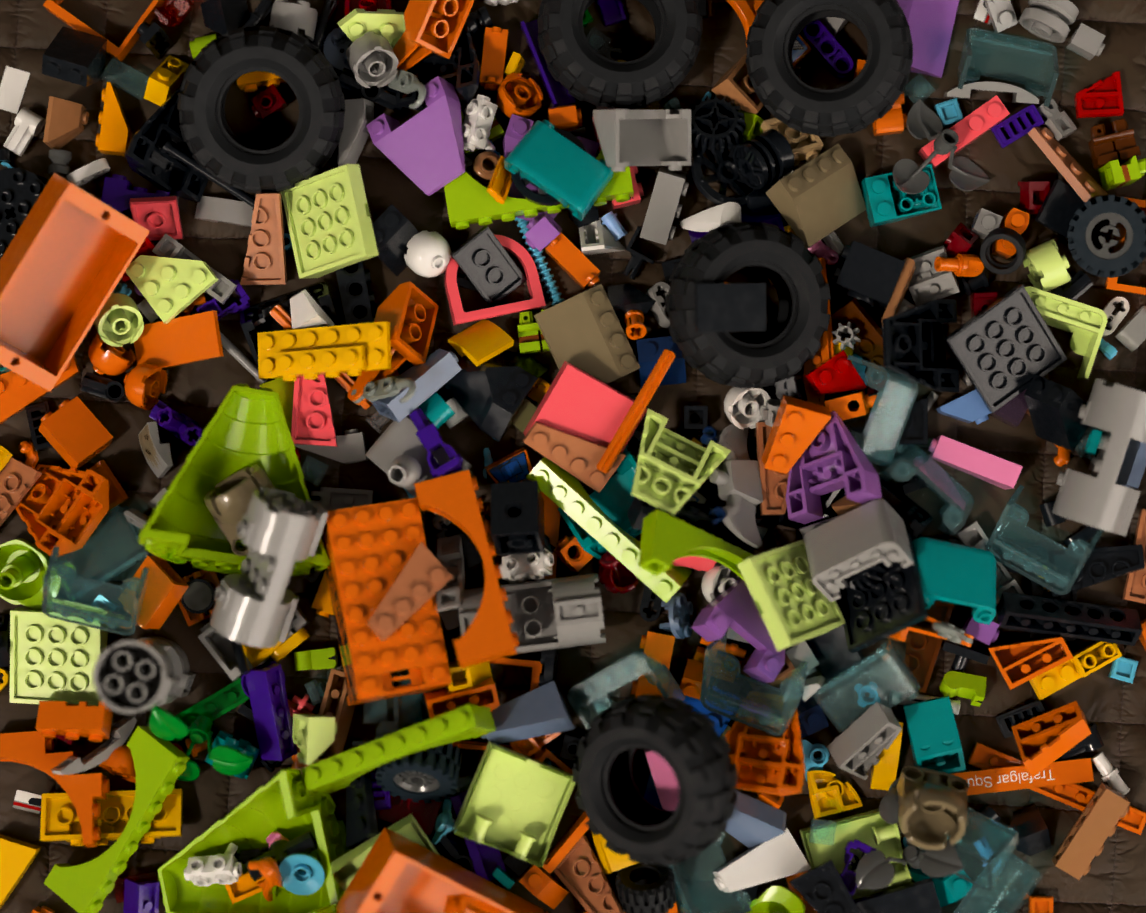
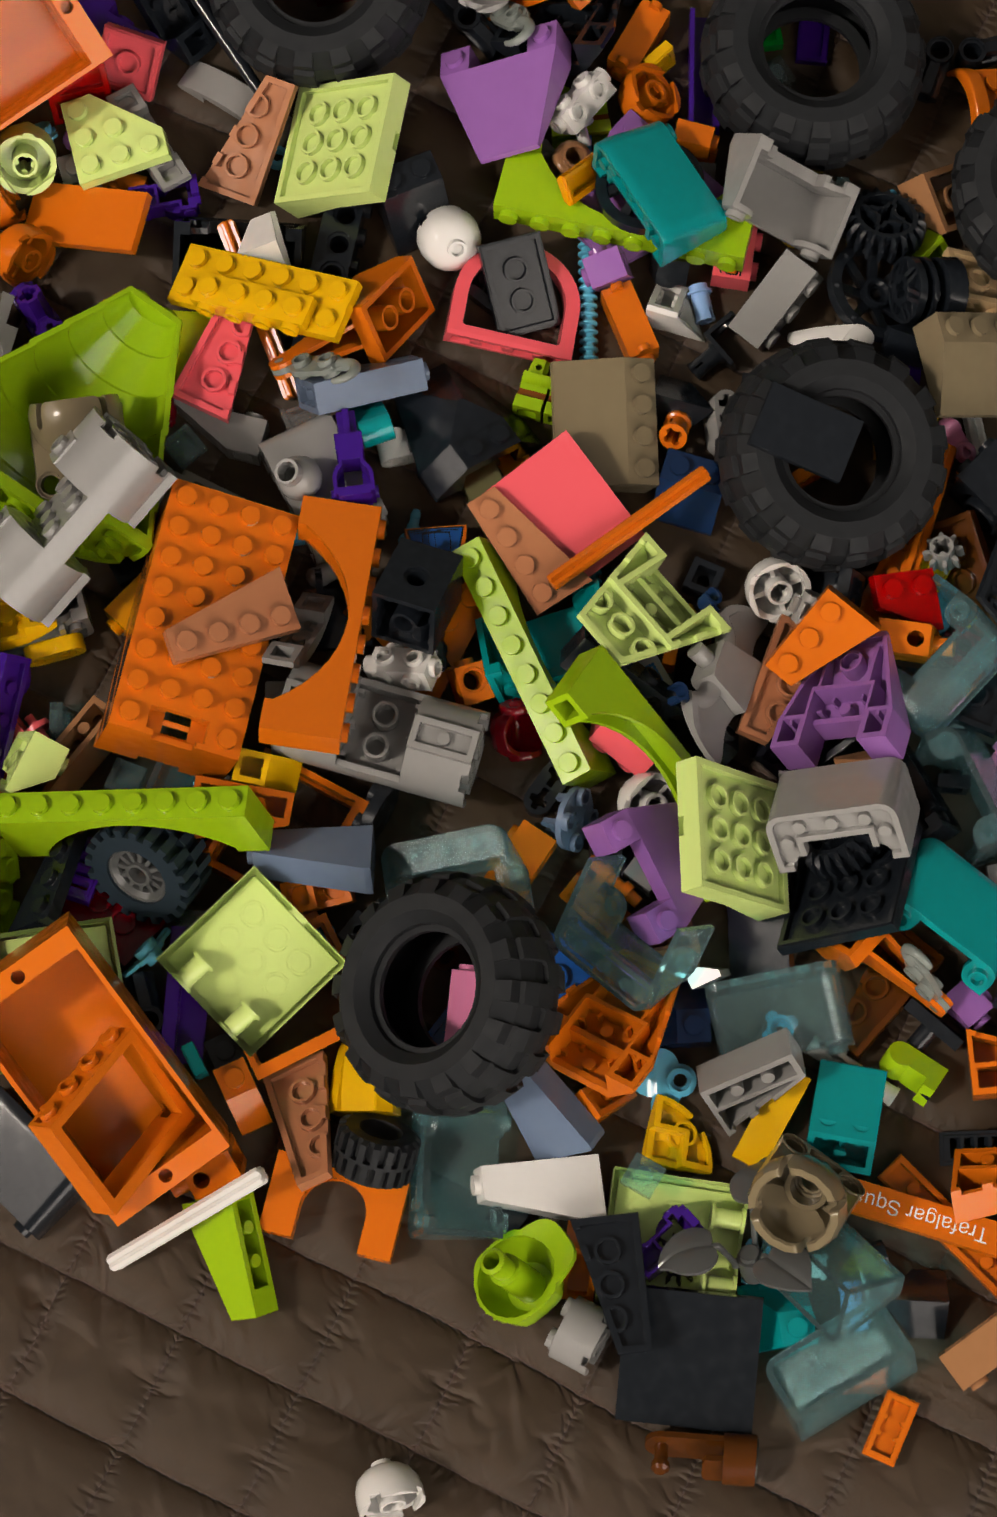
camera: 25 degrees right, 10 degrees down
light grey bar [220,332,269,384] -> none
lime leg [294,647,339,671] -> none
light grey slope [336,98,374,167] -> none
yellow slope [448,319,514,367] -> none
orange brick [678,659,710,700] -> none
light grey brick [785,641,819,677] -> none

